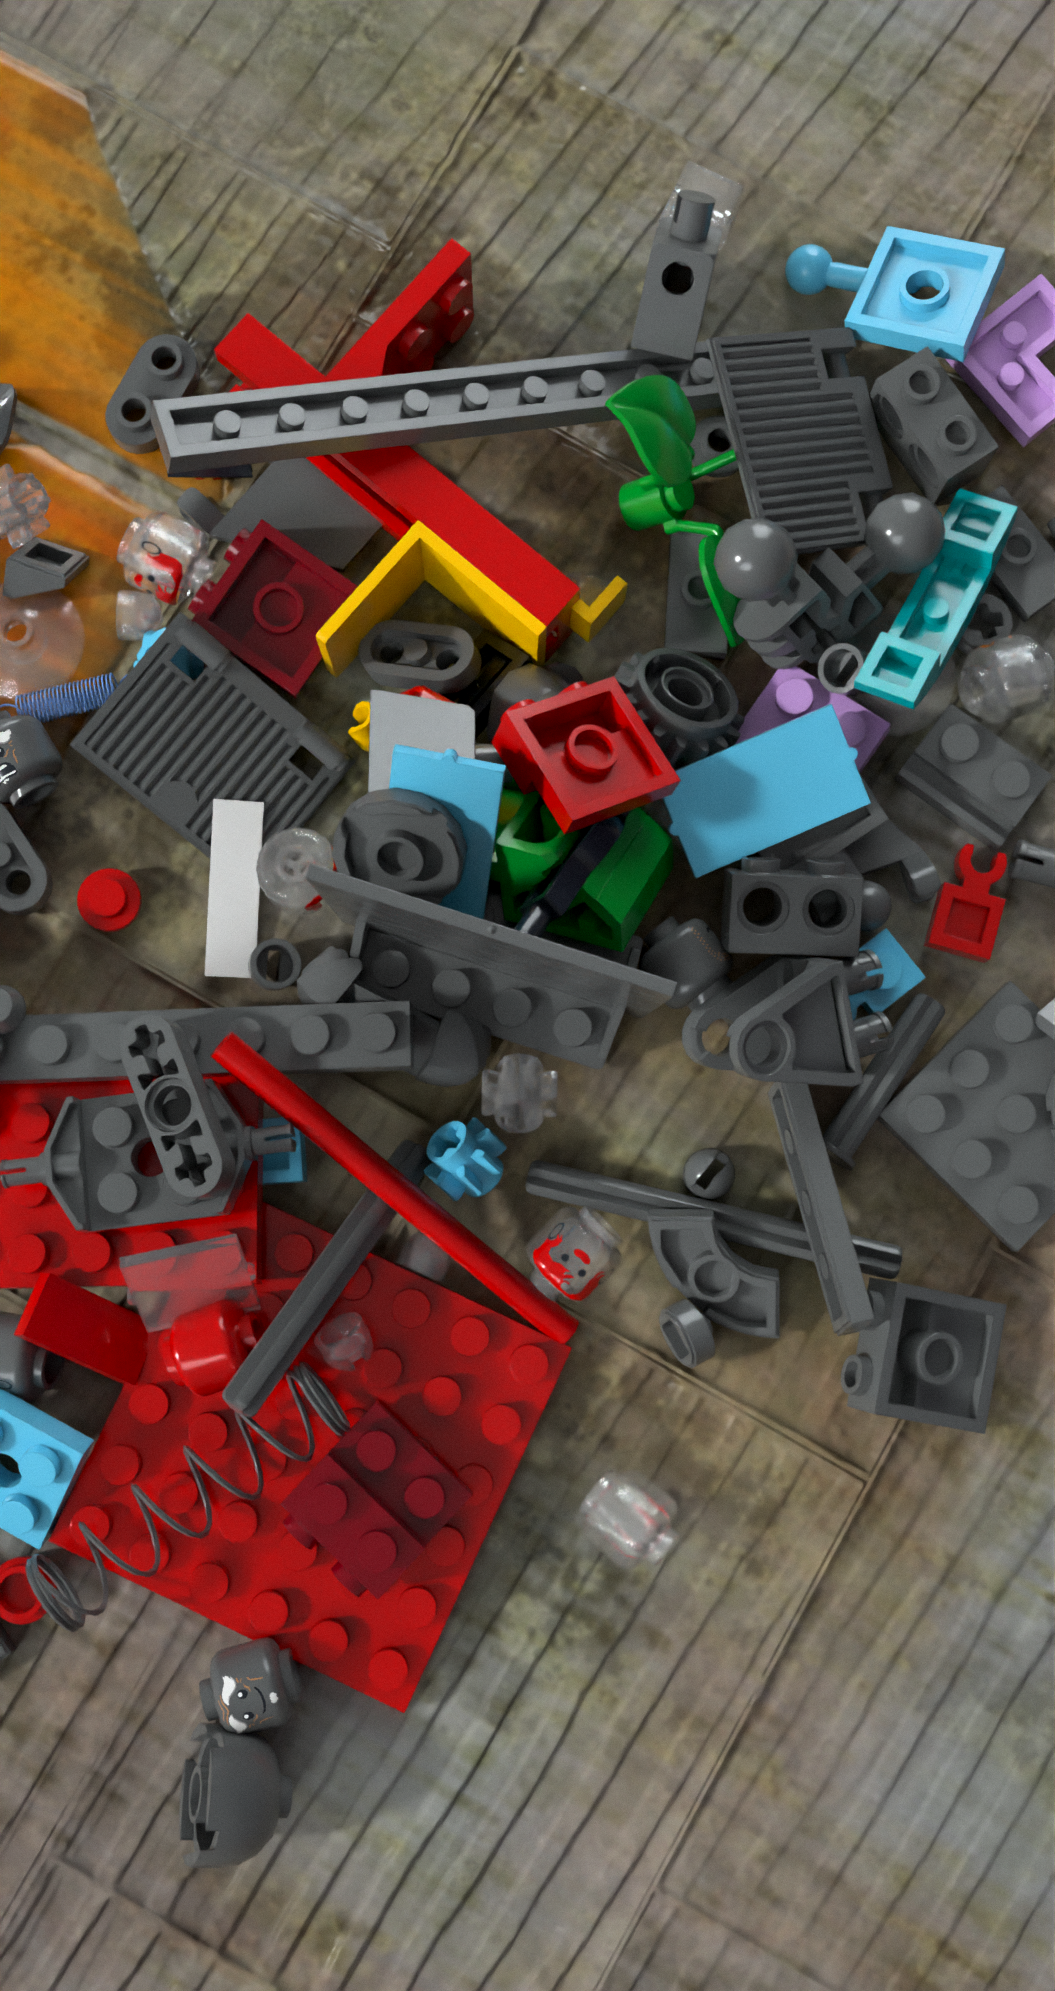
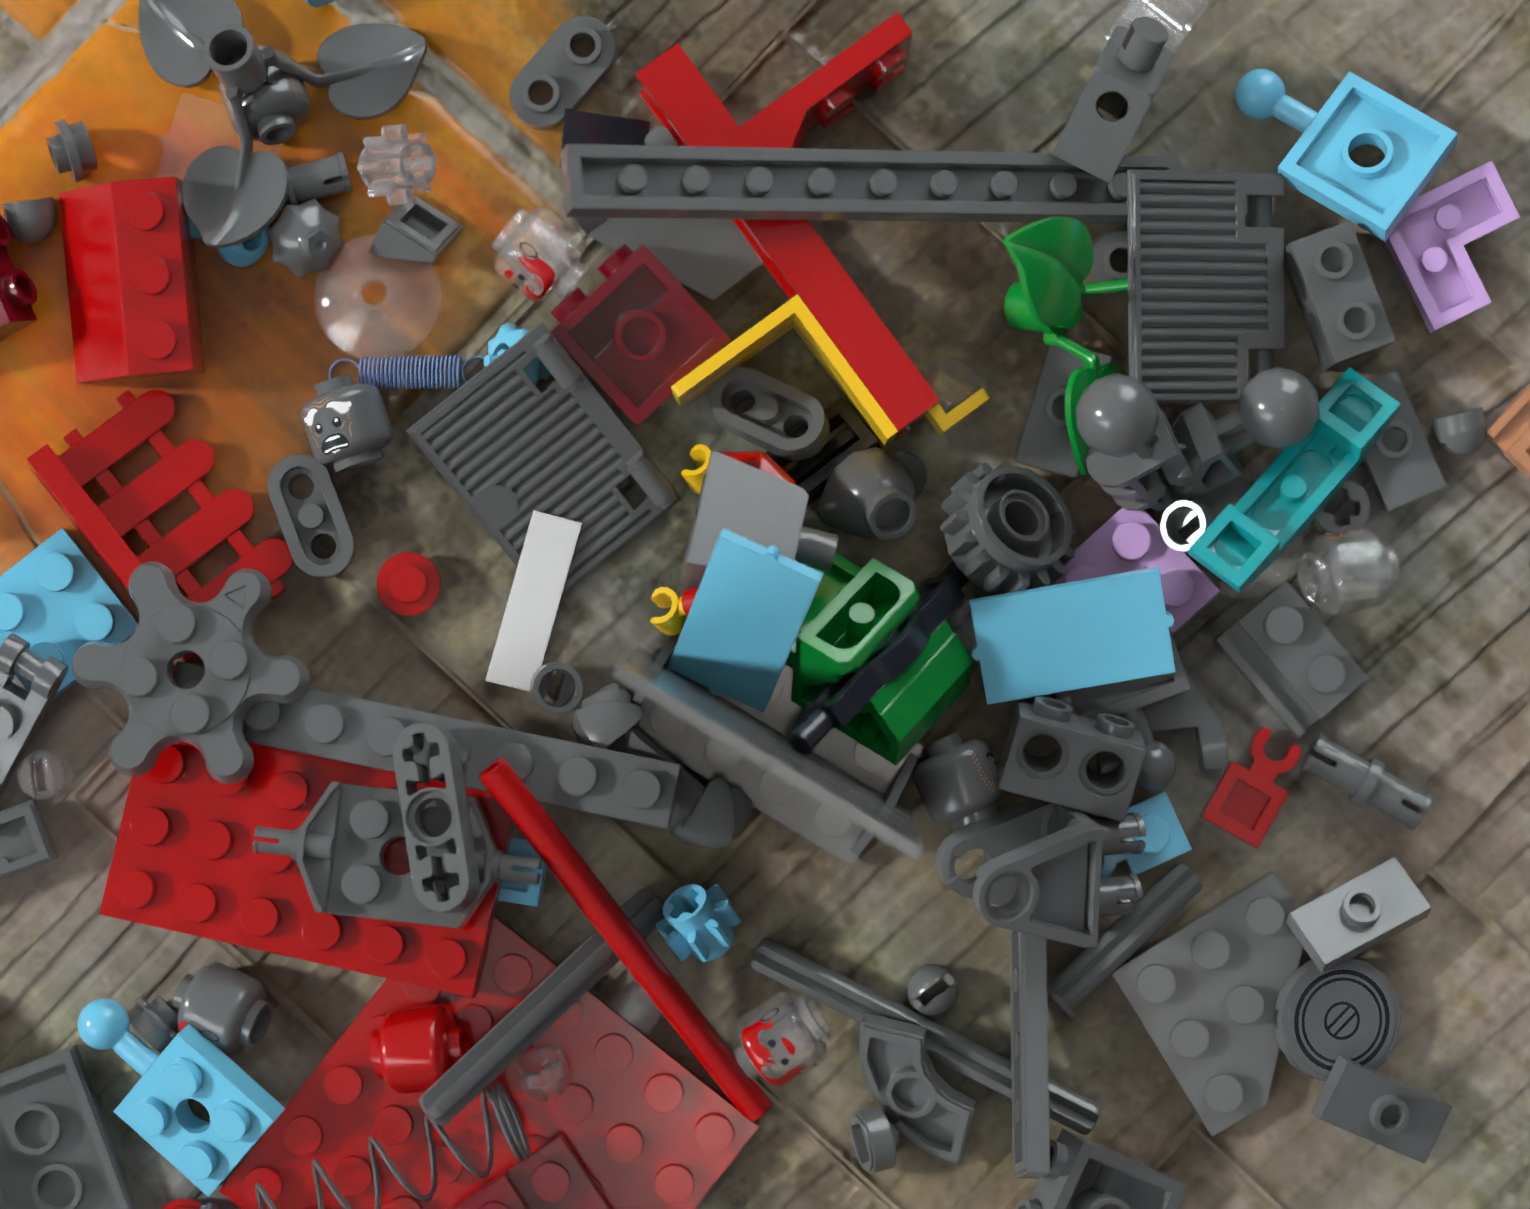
camera: 15 degrees right, 5 degrees up
red tile [14,1273,154,1386] -> none
clear hinge [116,590,163,641] -> none
clear piece [119,1233,261,1333] -> none
clear head [256,827,338,916] -> none
dark grey tile [332,787,467,905] -> none
clear gear [481,1053,558,1133] -> none
red plate [492,676,681,834] -> none

